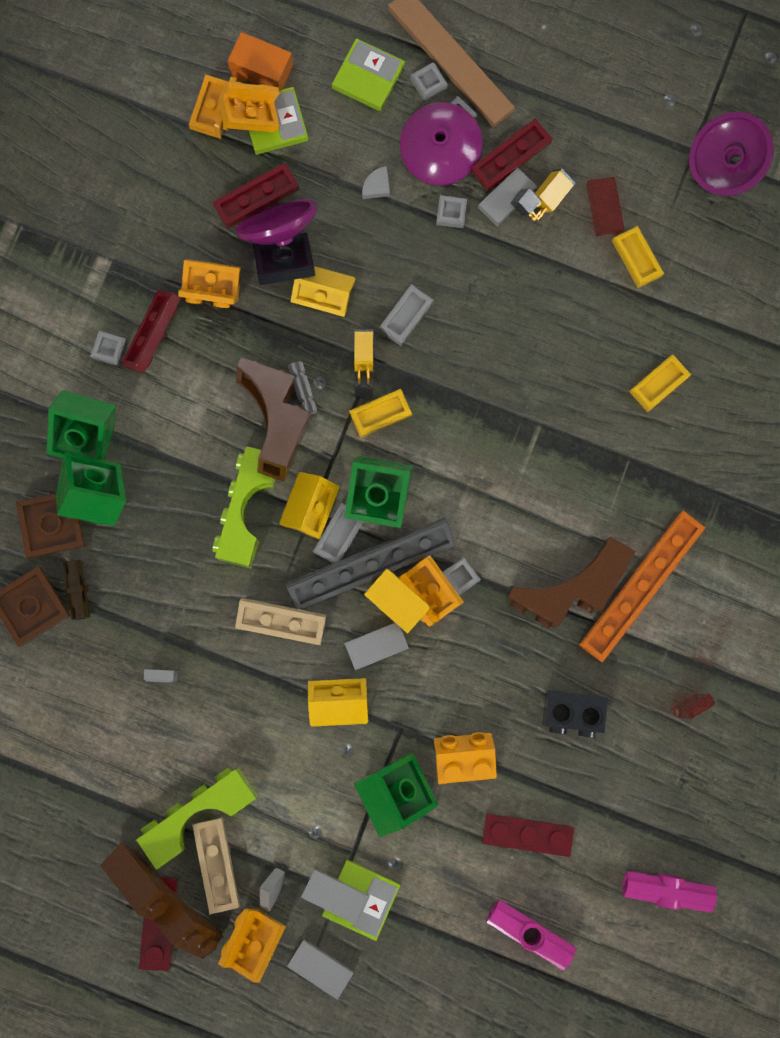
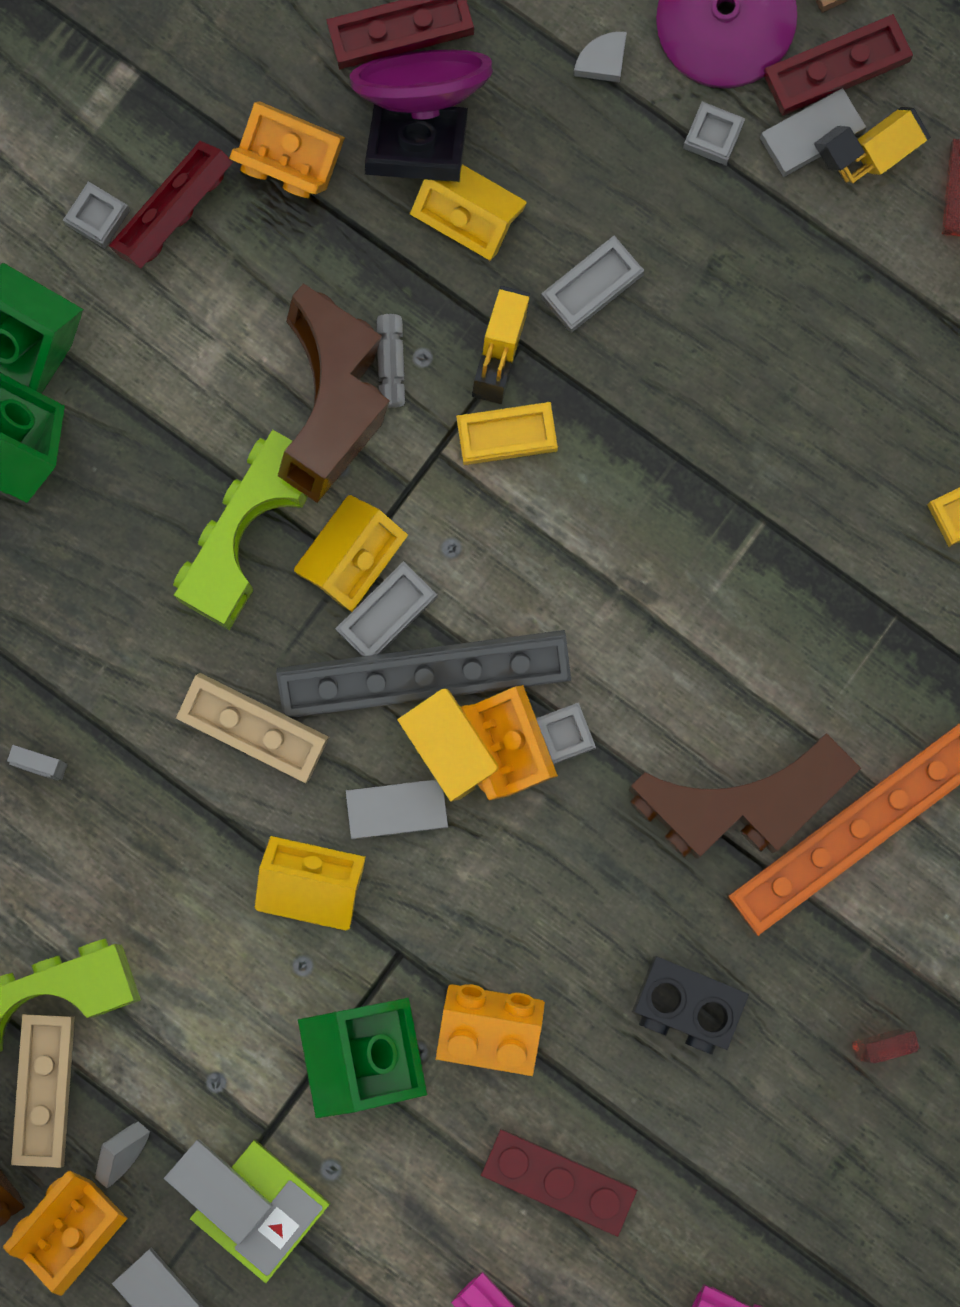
camera: 25 degrees right, 0 degrees up
green slope [344,456,413,528] -> none

